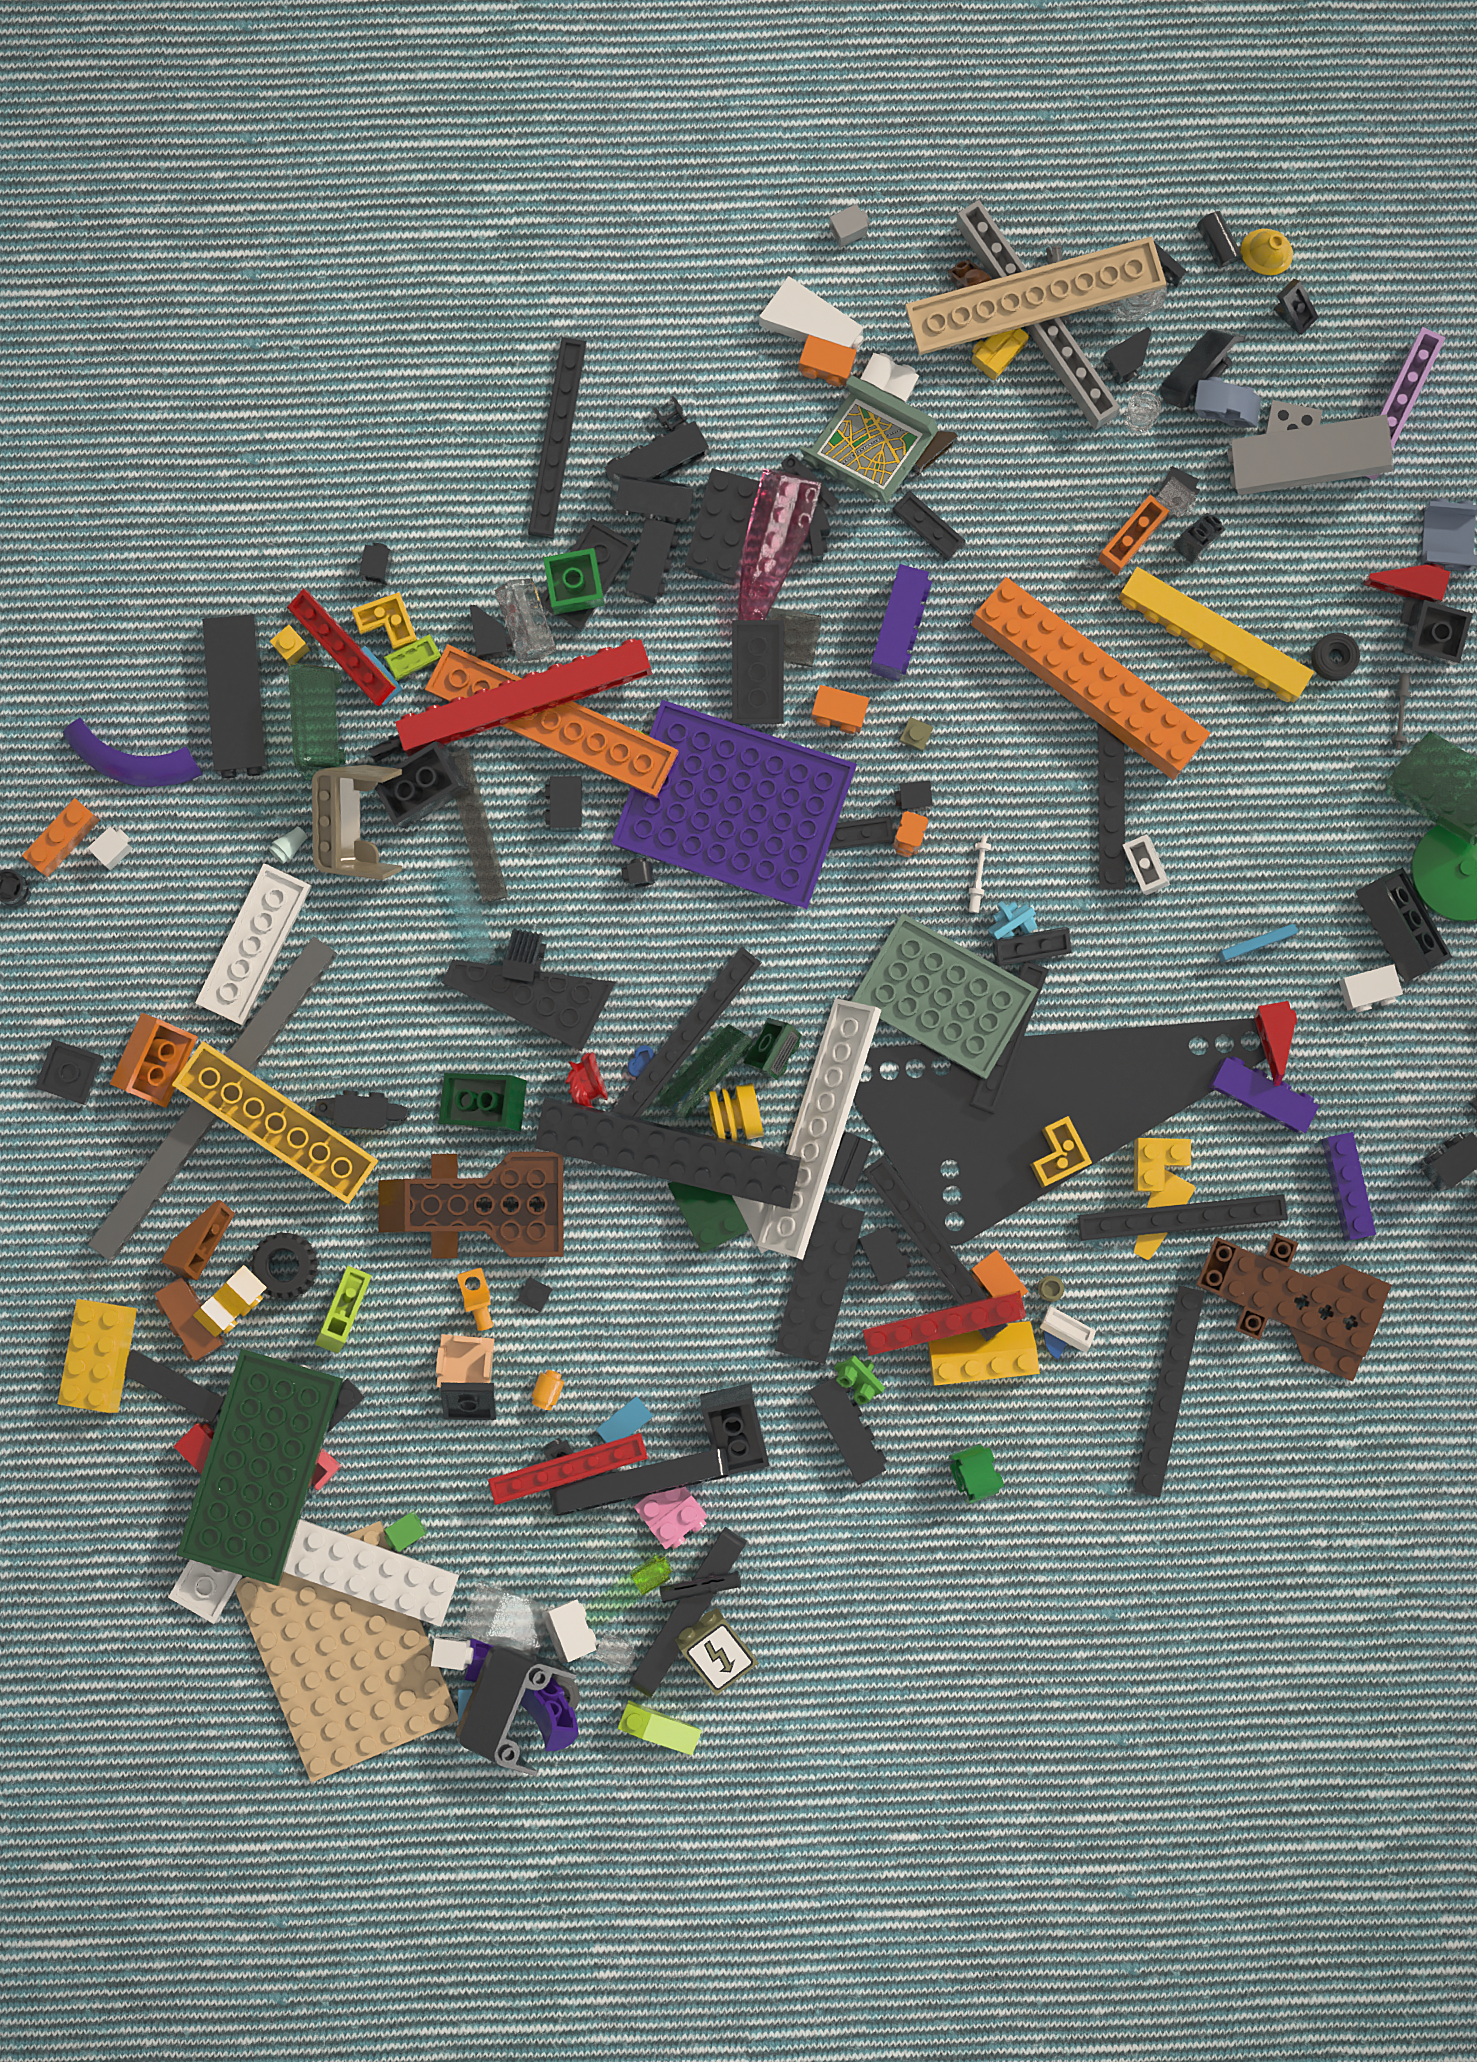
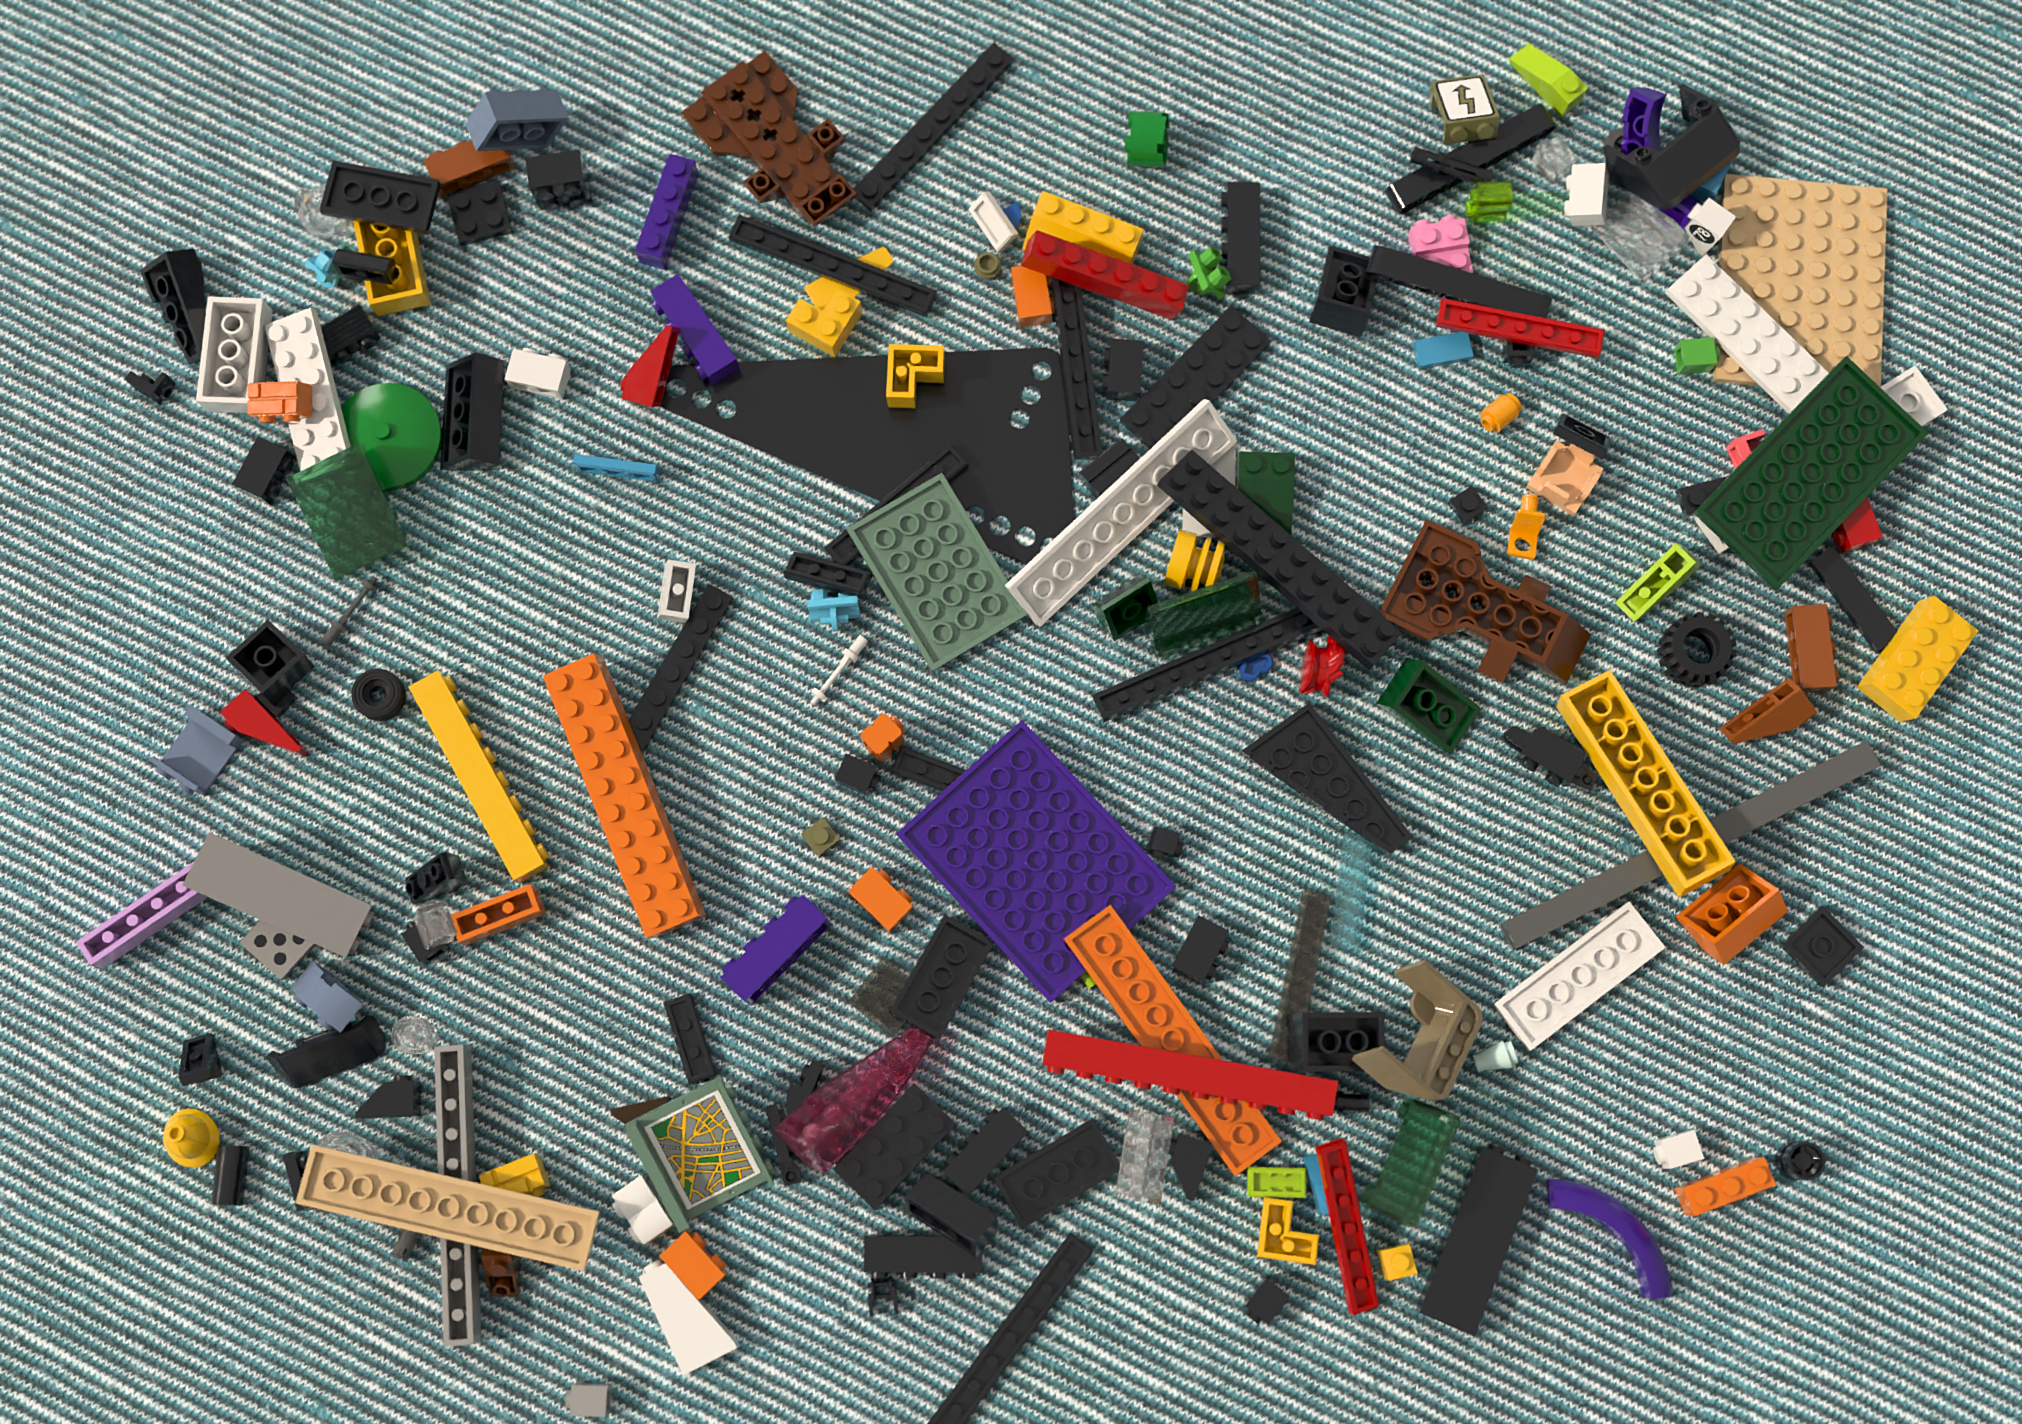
camera: 145 degrees left, 5 degrees down
brick [193,1265,266,1337] -> none
black brick [502,928,547,982] -> none
green brick [543,548,605,615] -> none

